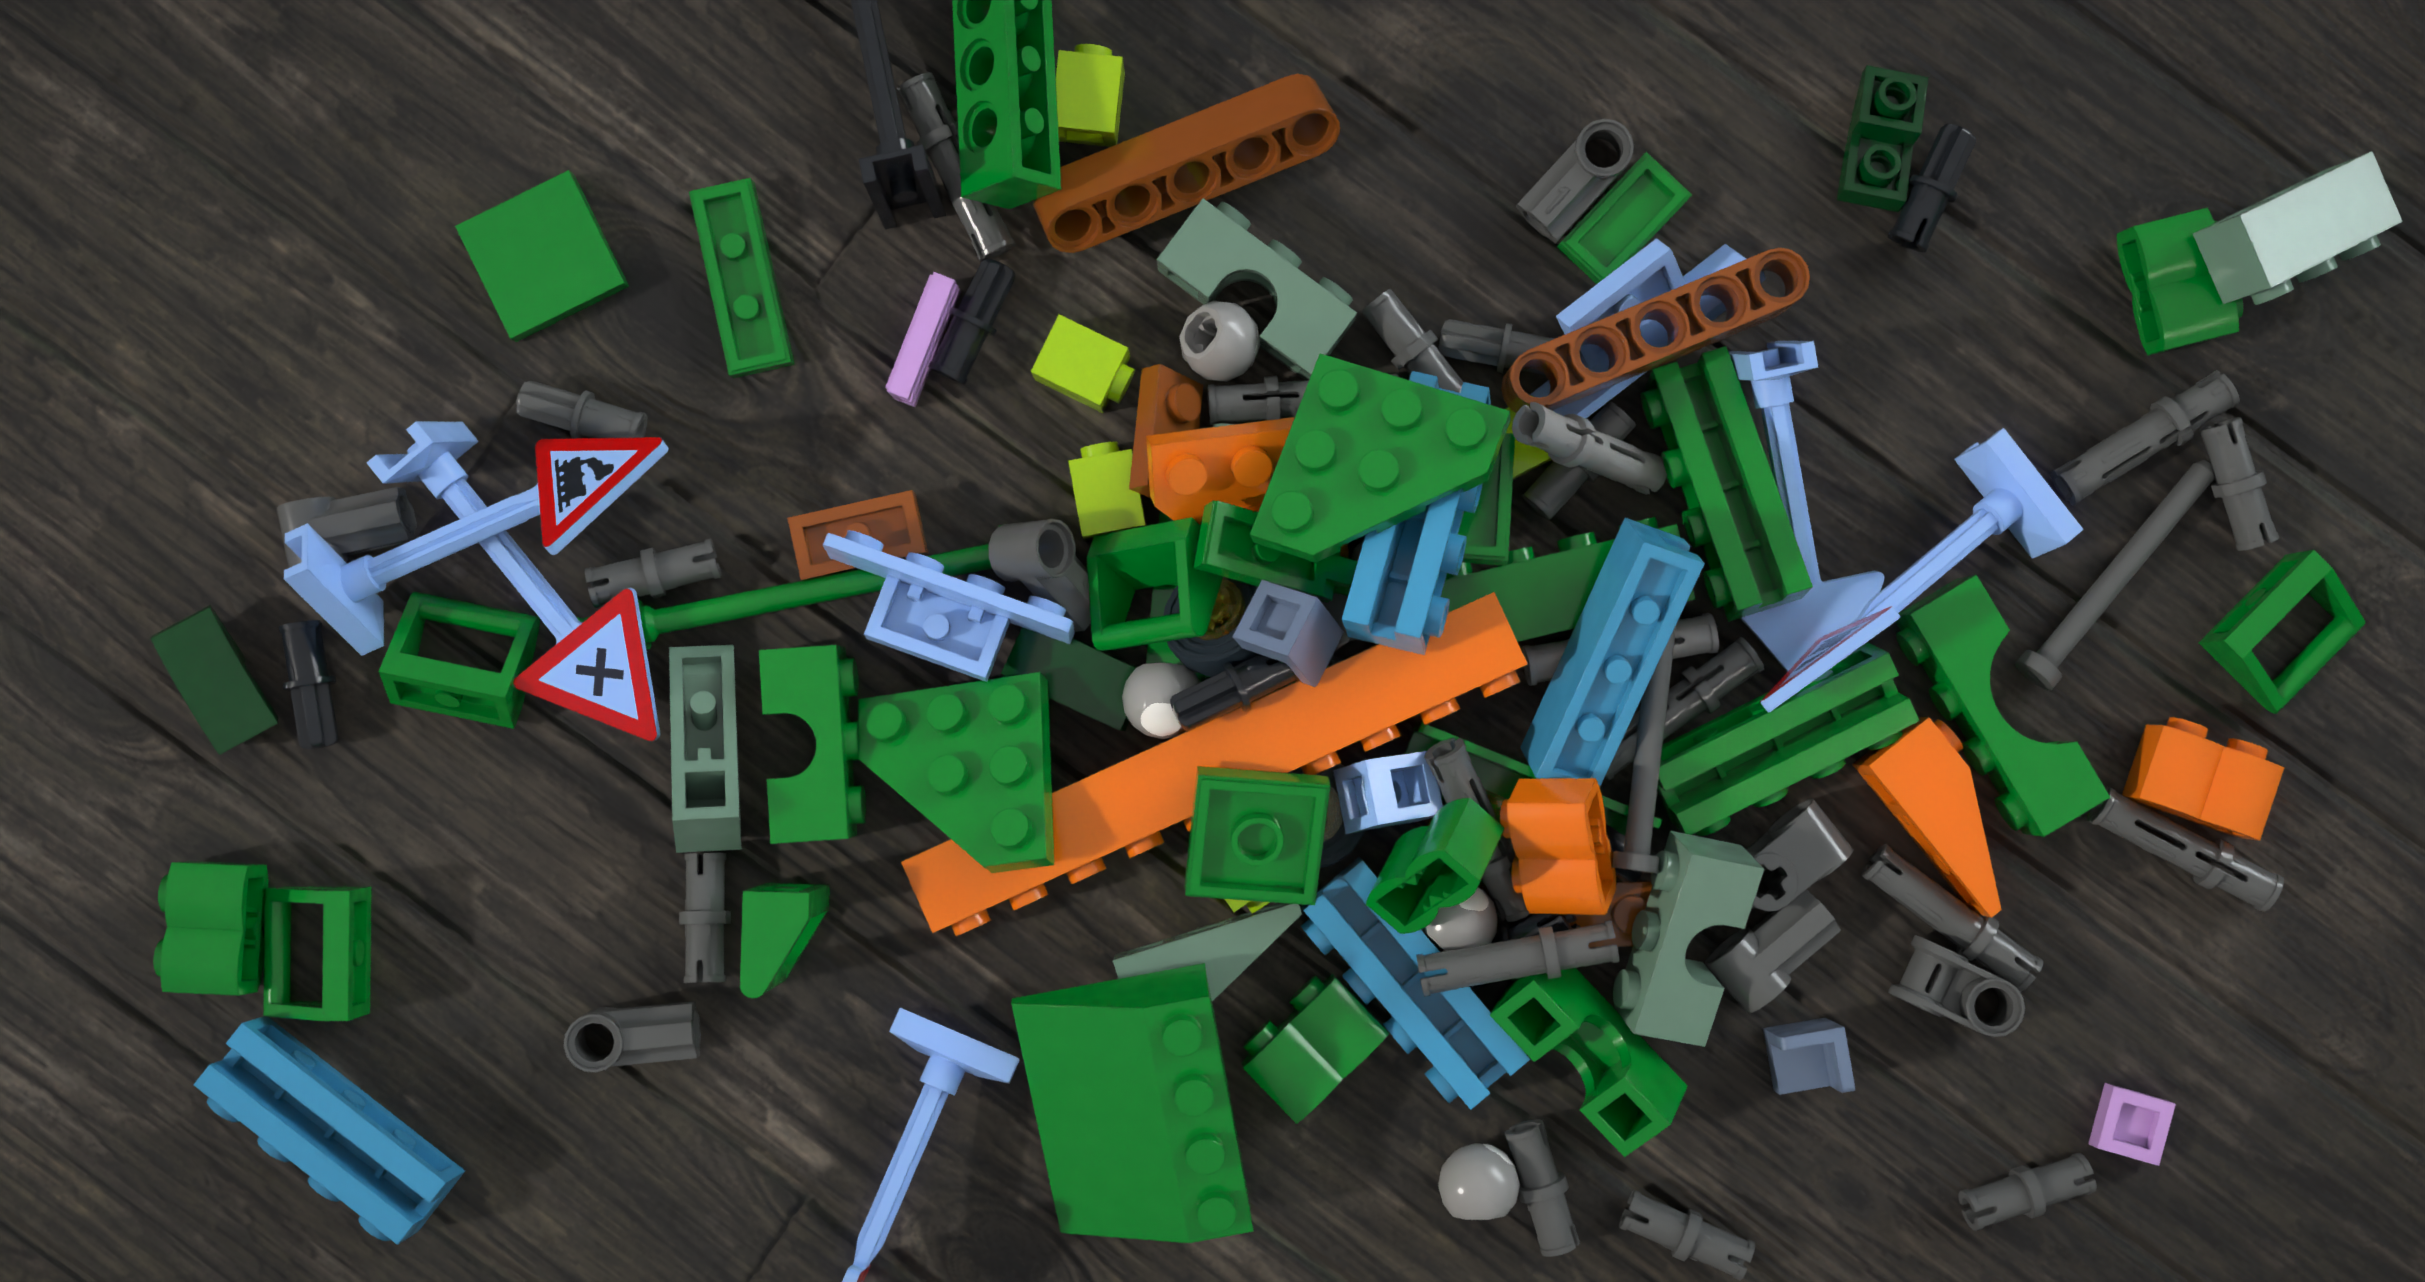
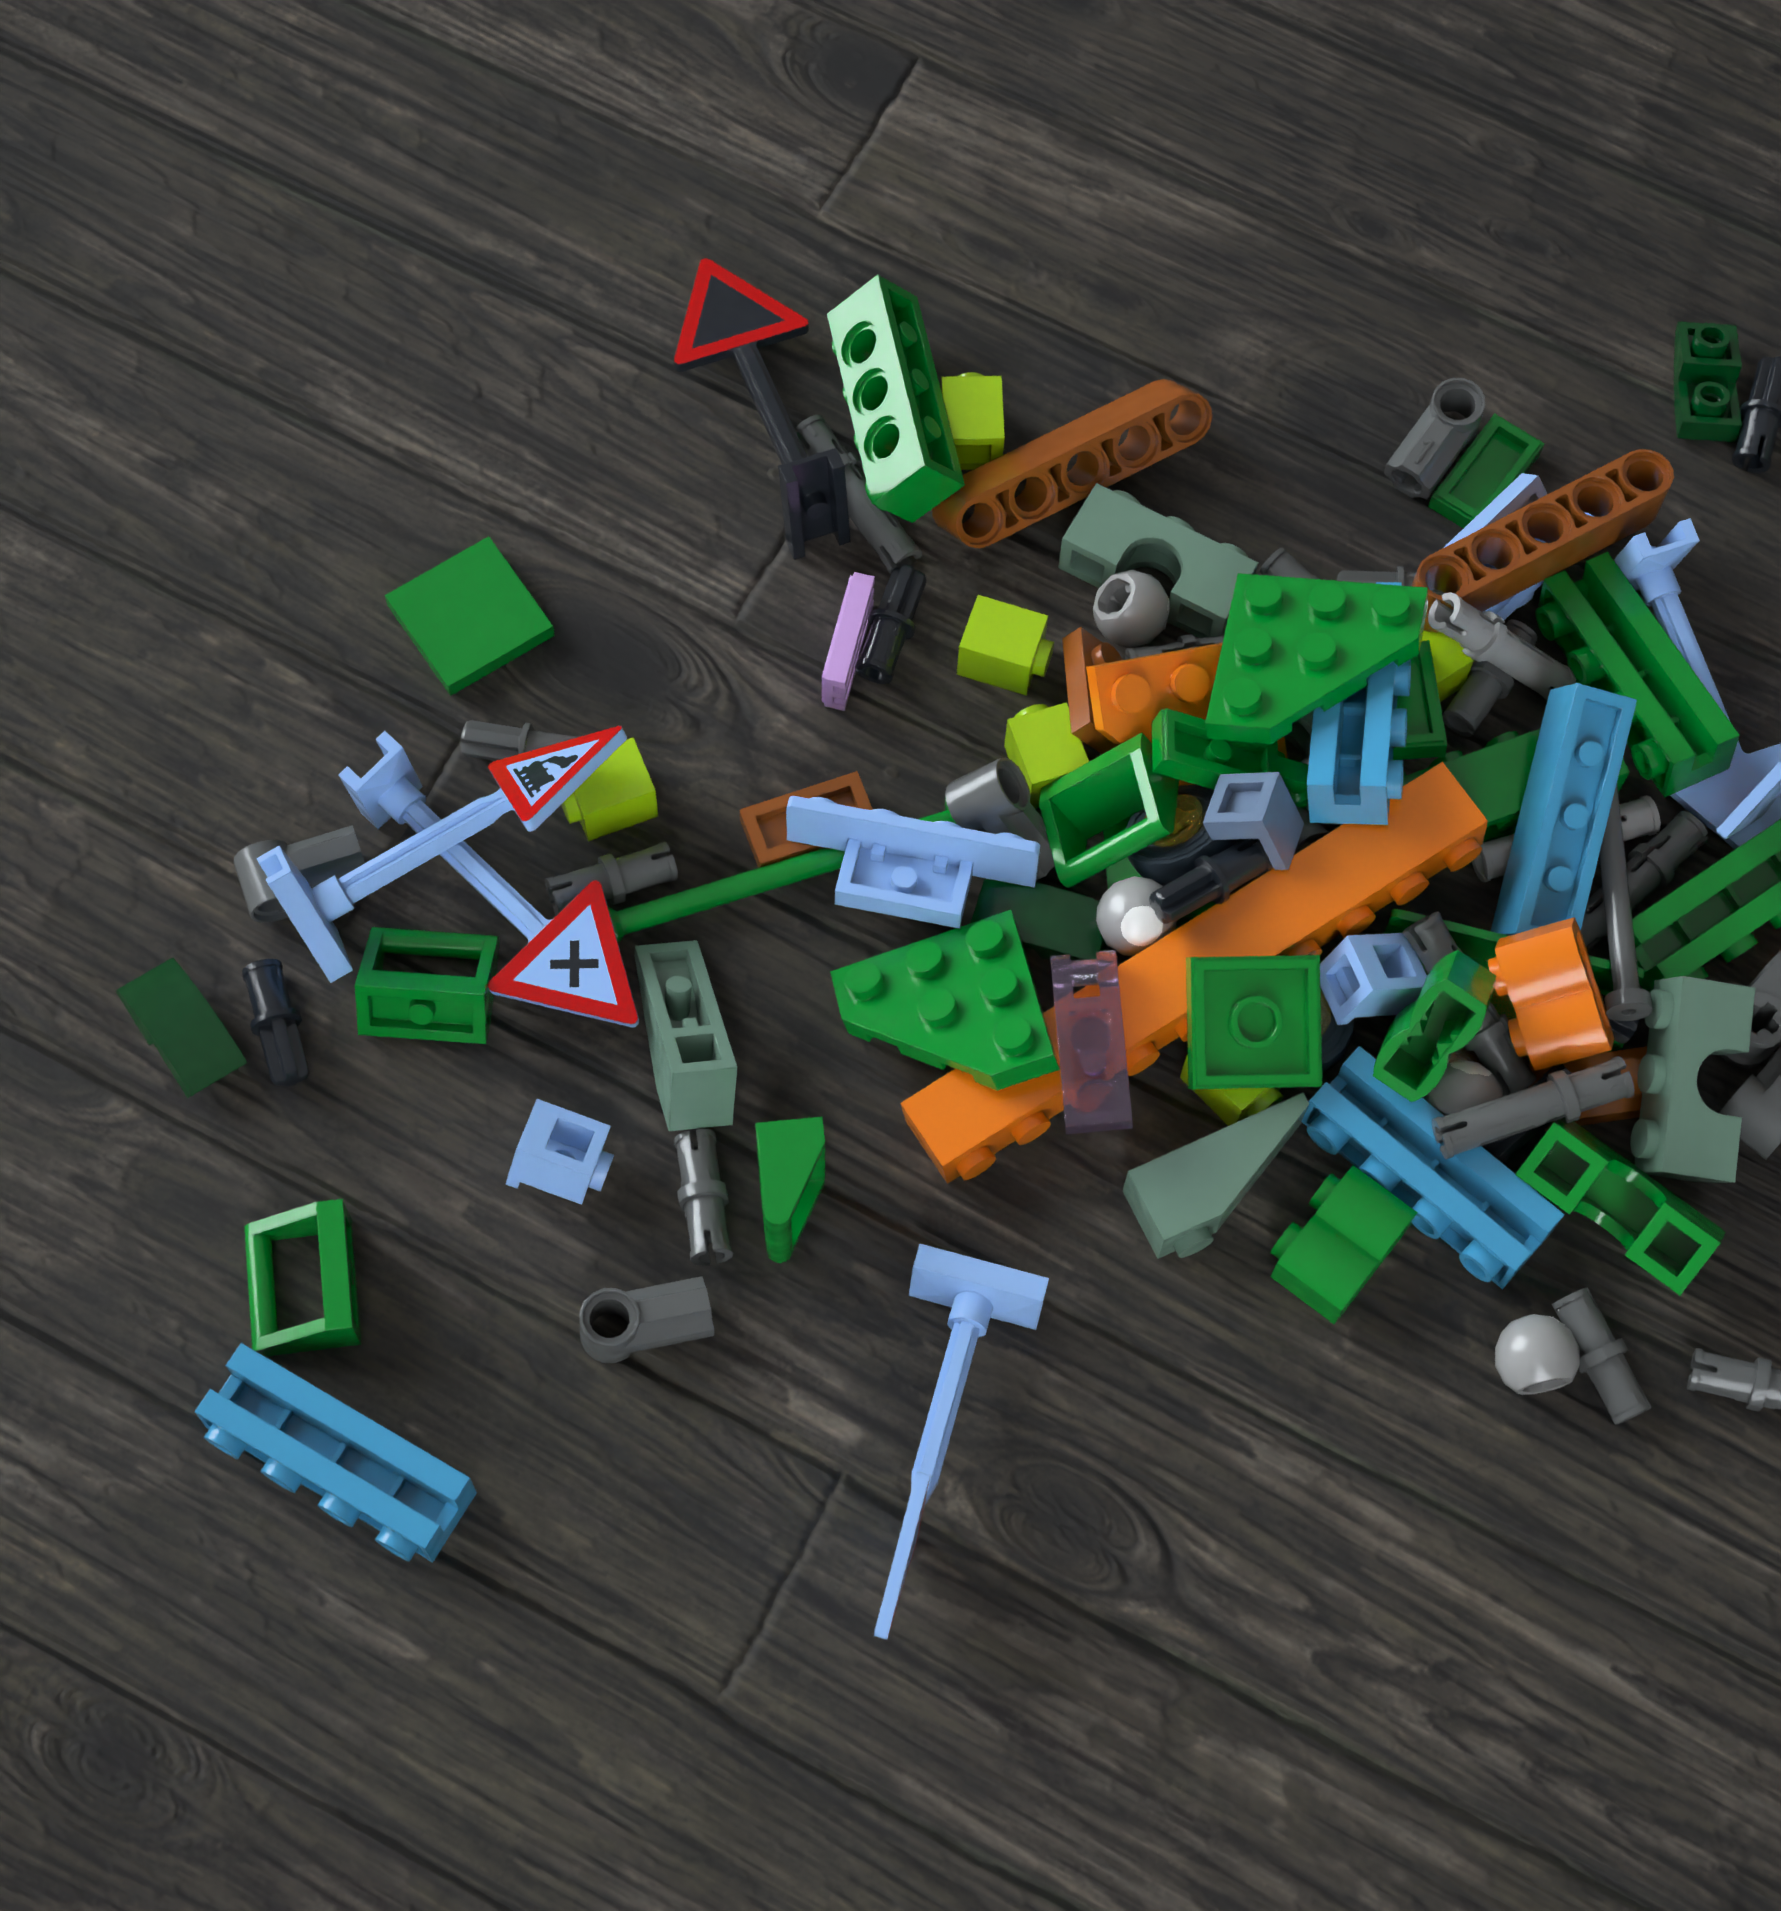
camera: 10 degrees left, 20 degrees down
green brick [153,861,268,996] -> none
green tile [689,178,794,379] -> none
green arch [759,645,867,844] -> none
green slope [1011,963,1254,1243] -> none
none -> light blue brick [505,1099,614,1205]
none -> lime brick [561,737,658,841]
none -> plate [1050,950,1133,1134]

